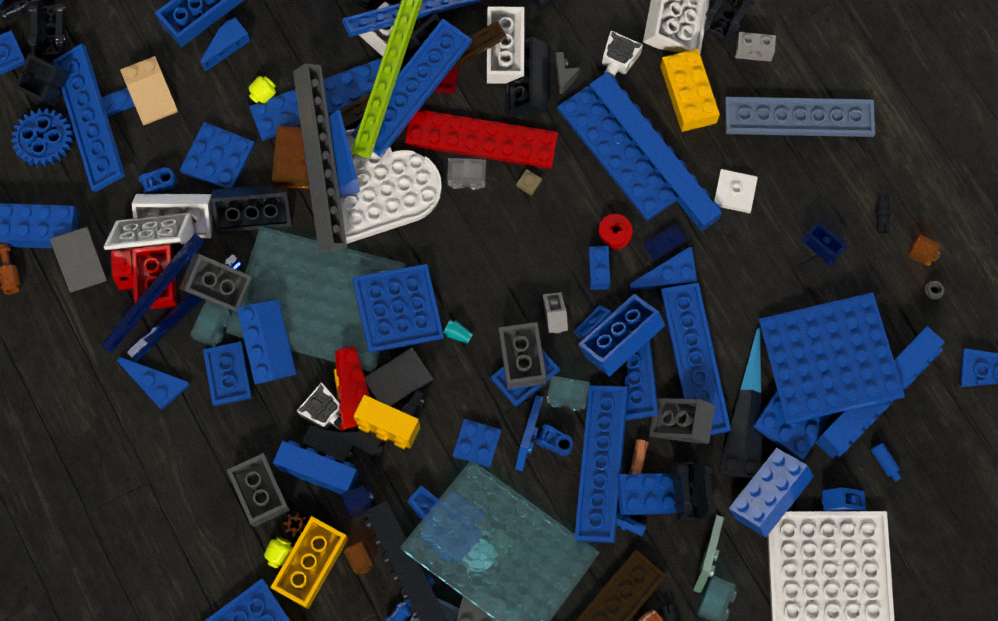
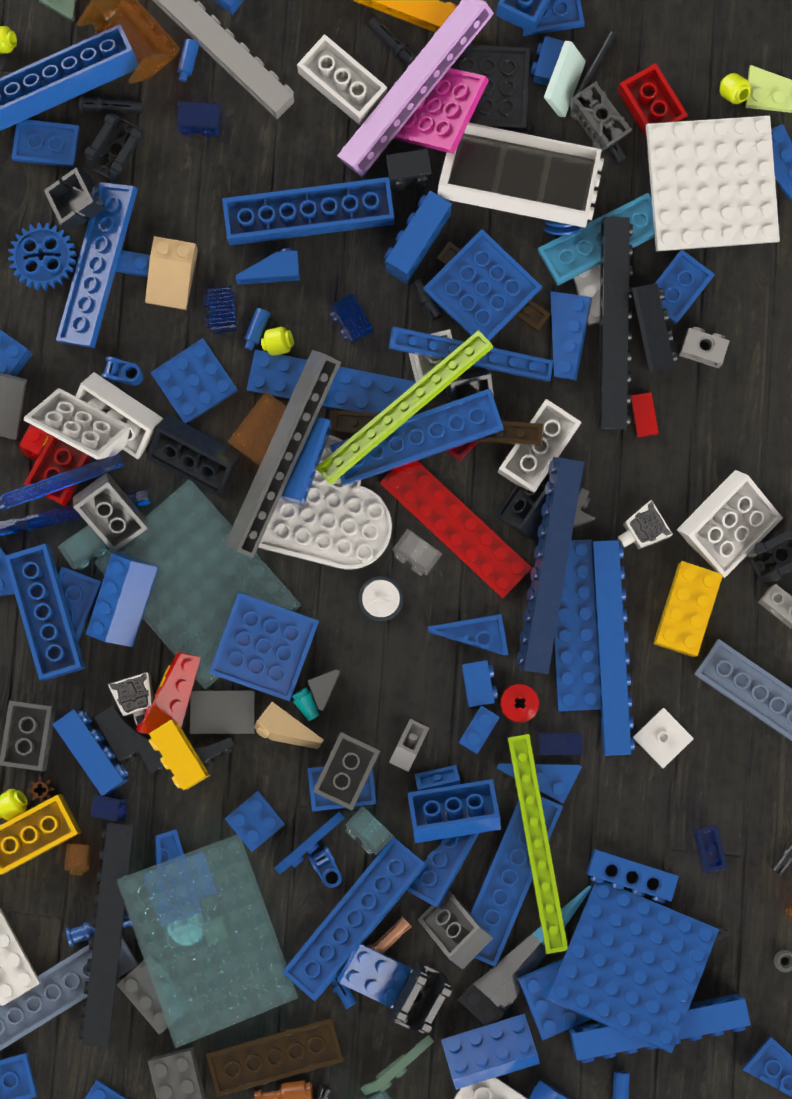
camera: 35 degrees right, 10 degrees up
dark tan plate [516,169,542,196] -> none
none -> blue brick [4,544,85,681]
none -> clear blue brick [203,286,238,334]
none -> blue cylinder [244,308,271,351]
none -> tan slope [254,702,324,749]
none -> dark grey slope [308,670,340,711]
none -> clear blue brick [330,293,374,345]
none -> white wheel [358,576,403,621]
none -> blue wing [428,614,509,656]
none -> blue brick [461,660,498,708]
none -> lime plate [508,734,568,954]
none -> dark blue brick [516,457,584,674]
none -> blue brick [586,849,679,904]

